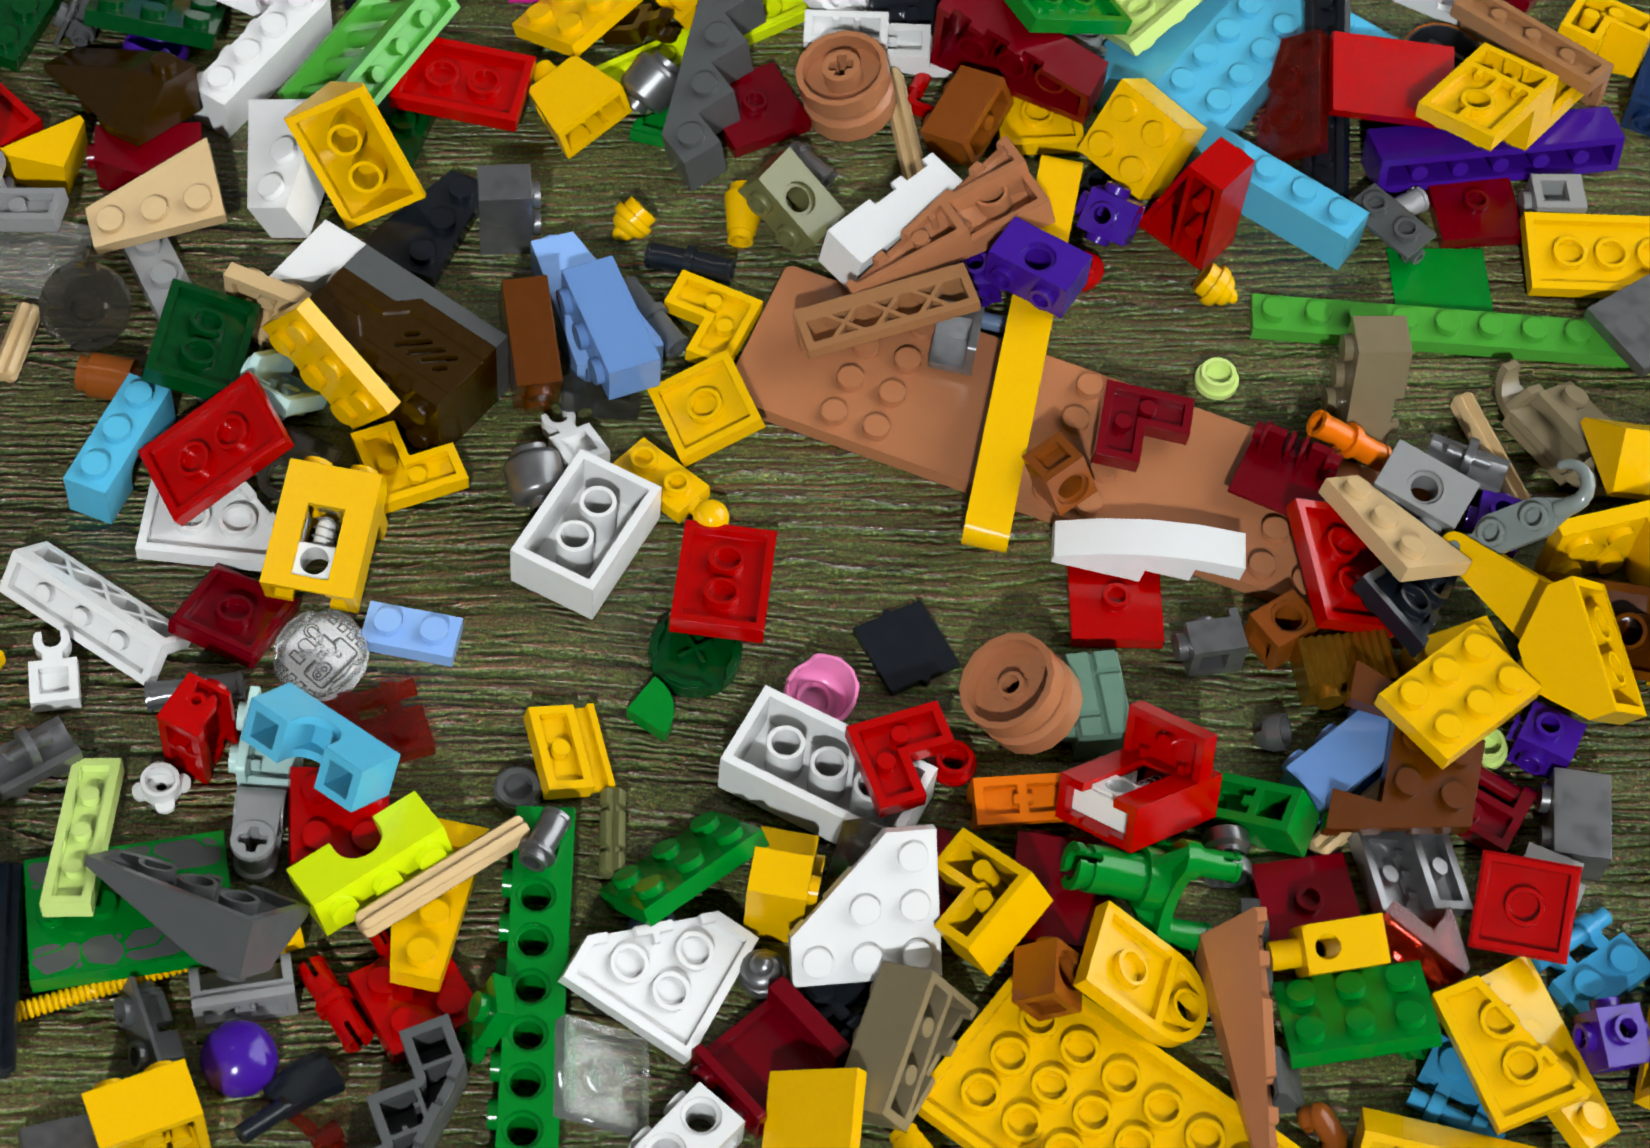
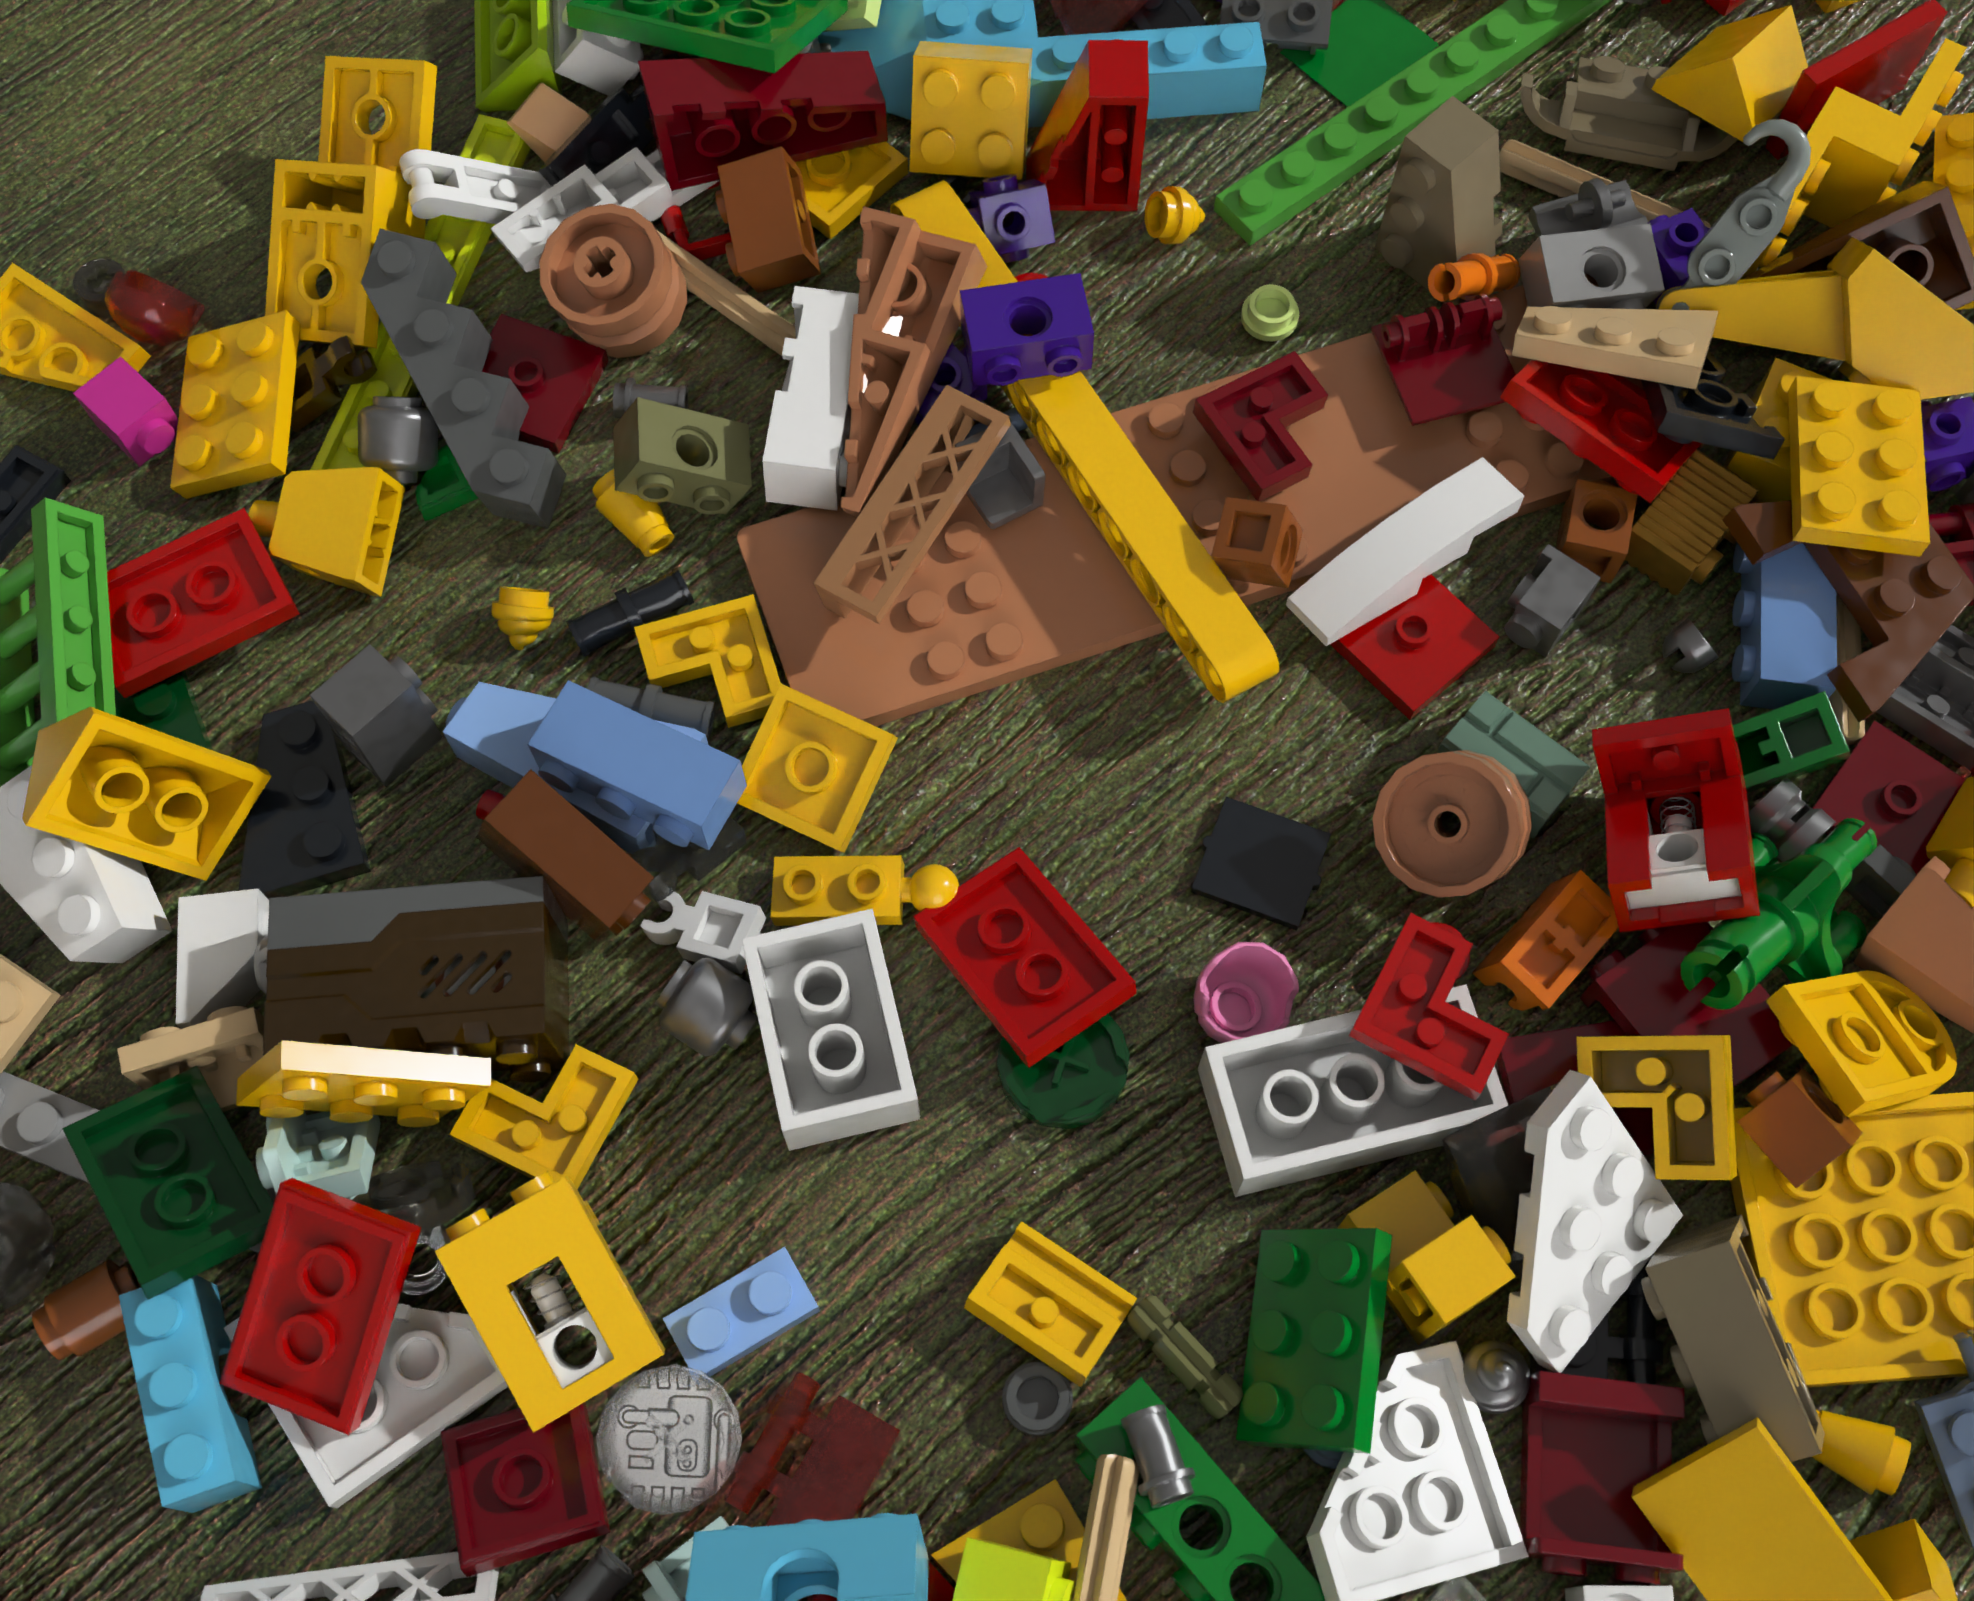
camera: 35 degrees left, 10 degrees up
green tile [626,676,674,742] -> none

